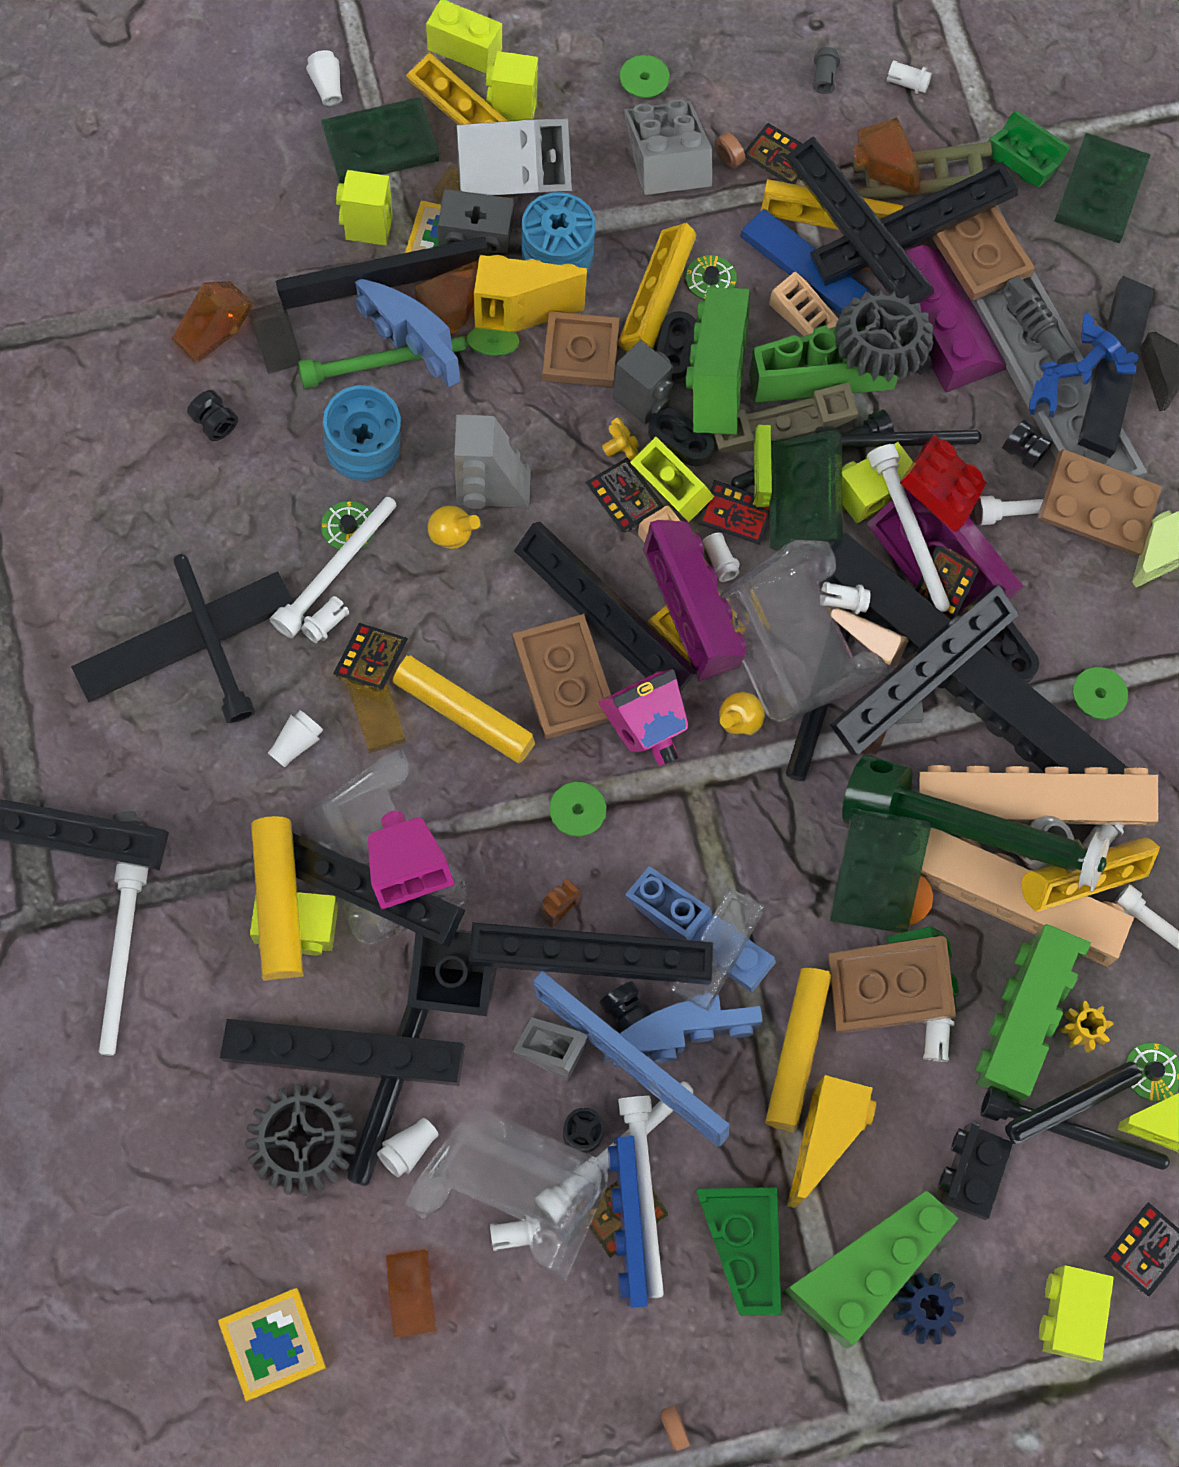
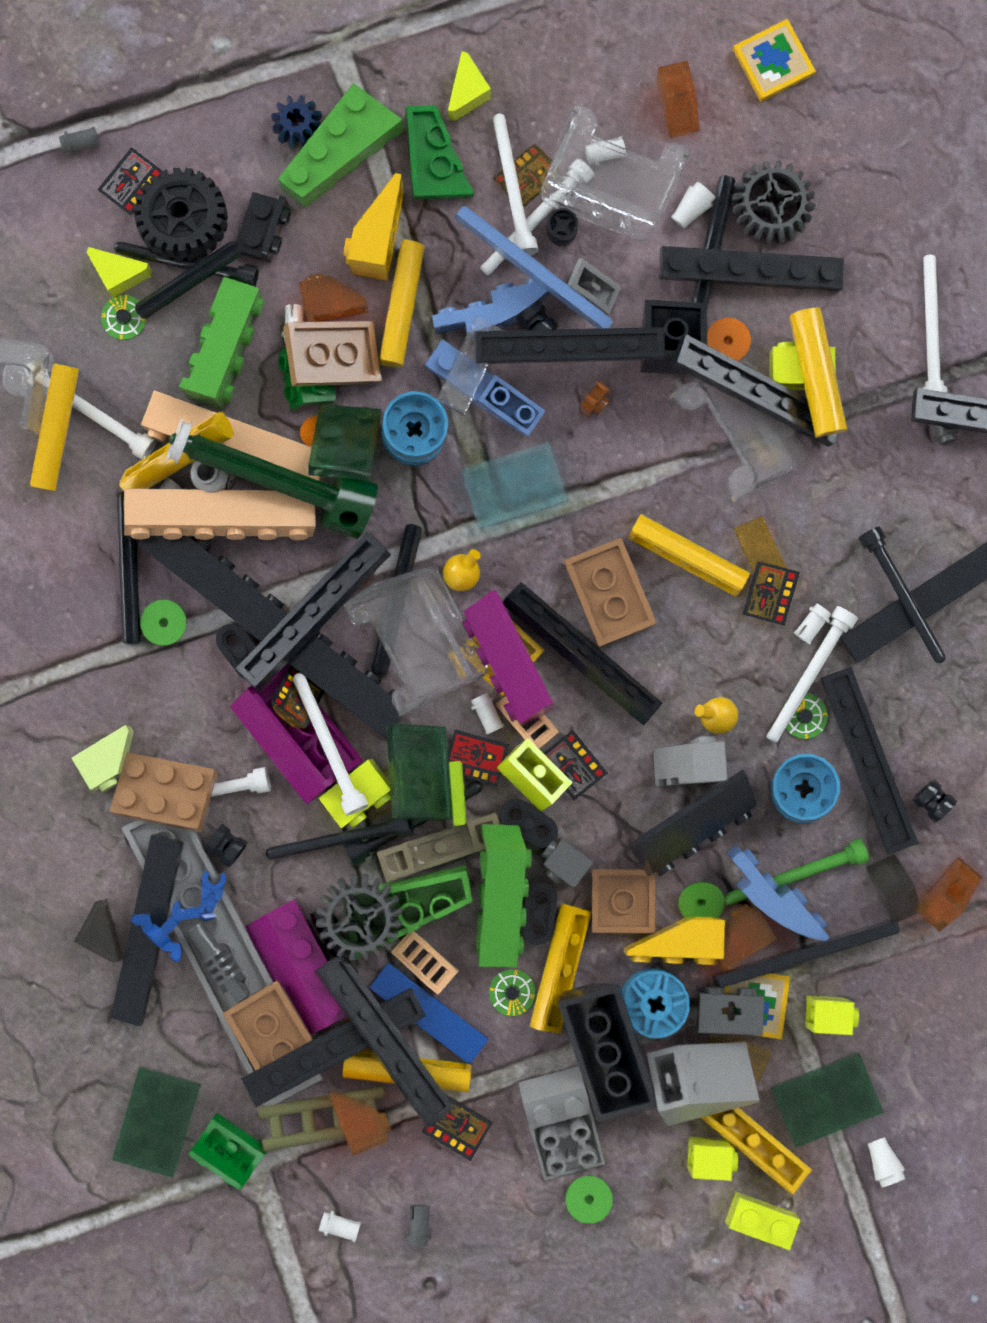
camera: 175 degrees left, 15 degrees up
white cone [268,710,323,767] -> none
dark pink torso [367,811,455,910] -> none
bright green piece [549,782,607,837] -> none
dark pink torso [598,669,688,766] -> none
yellow plant [602,417,640,460] -> none
blue plate [608,1136,648,1308] -> none
nougat tile [660,1404,691,1451] -> none
nougat tile [715,132,746,168] -> none
white pin [820,582,870,615] -> none
light nougat slope [830,608,909,666] -> none
red plate [900,434,987,533] -> none
neon yellow brick [1039,1265,1114,1363] -> none
yellow gear [1060,1001,1114,1053] -> none
none -> black axle [117,491,140,645]
none -> black wheel [134,167,228,263]
none -> clear orange slope [299,274,369,322]
none -> dark azure wheel [381,391,448,466]
none -> neon yellow slope [448,51,491,121]
none -> clear light blue plate [461,442,568,530]
none -> black slope [558,983,658,1122]
none -> black slope [627,770,757,877]
none -> orange piece [707,317,751,361]
none -> black plate [820,667,919,854]

